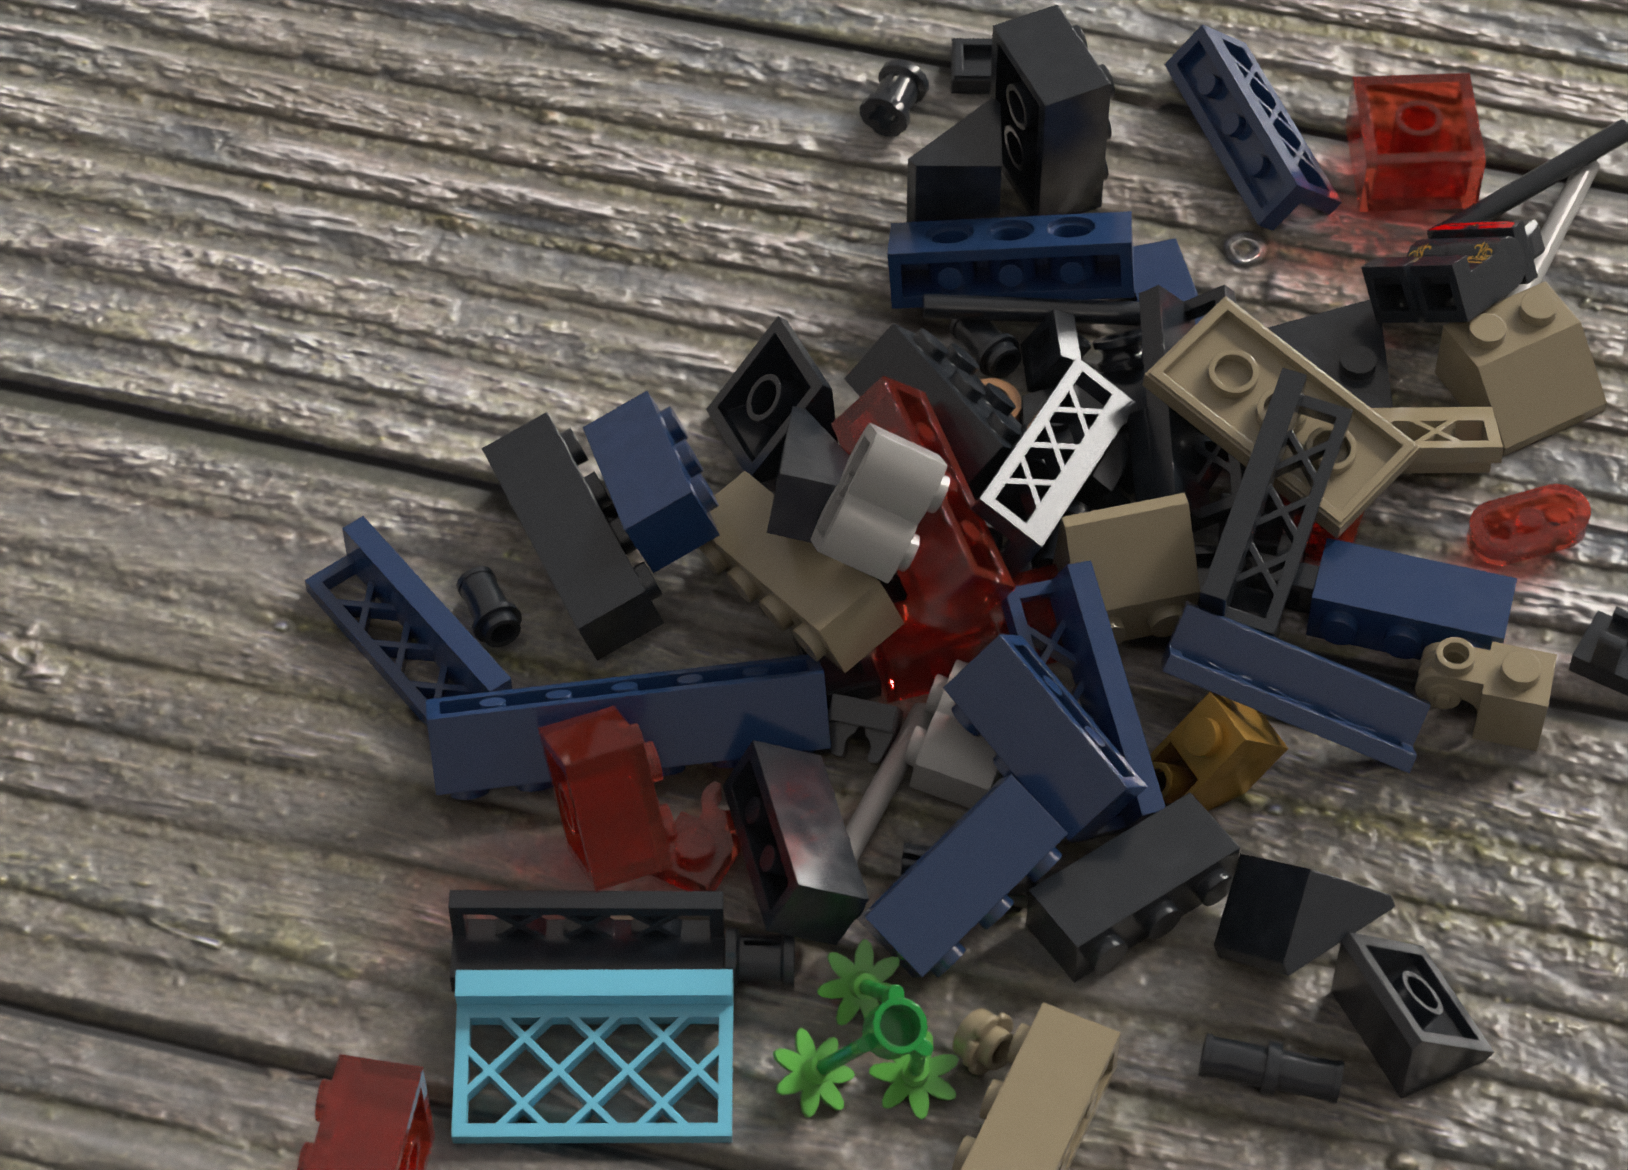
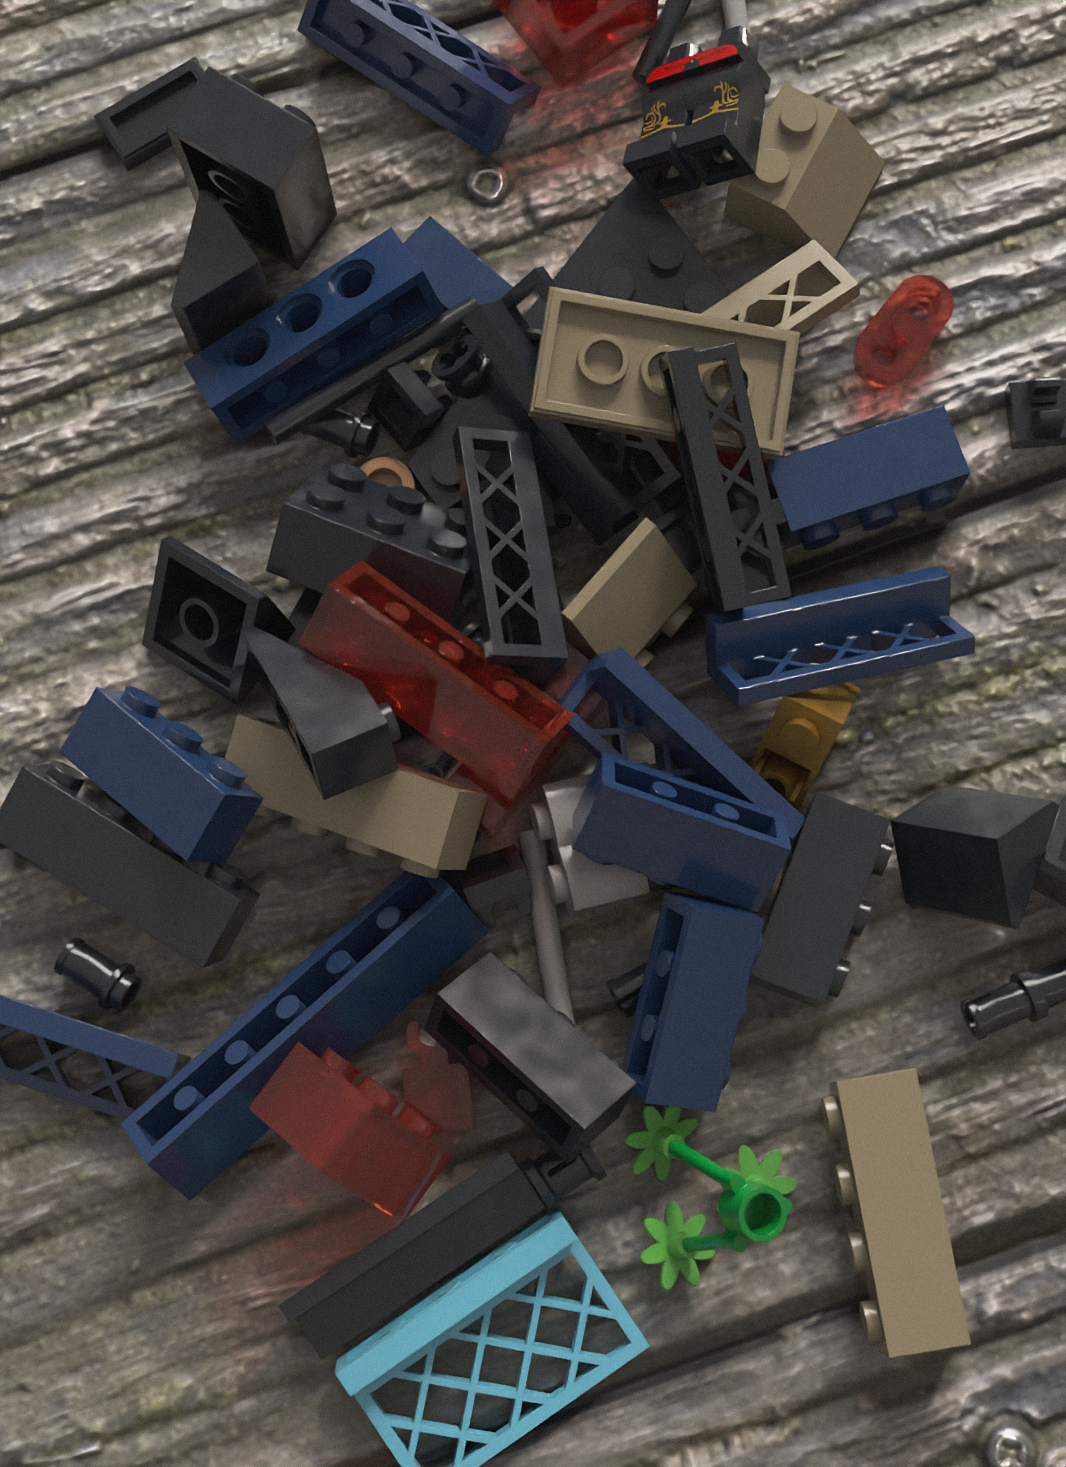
camera: 30 degrees left, 25 degrees up
light grey brick [811,423,950,583] -> none
black bush [859,59,929,137] -> none
dark tan plate [953,1008,1014,1075] -> none
dark tan brick [1415,637,1557,751] -> none

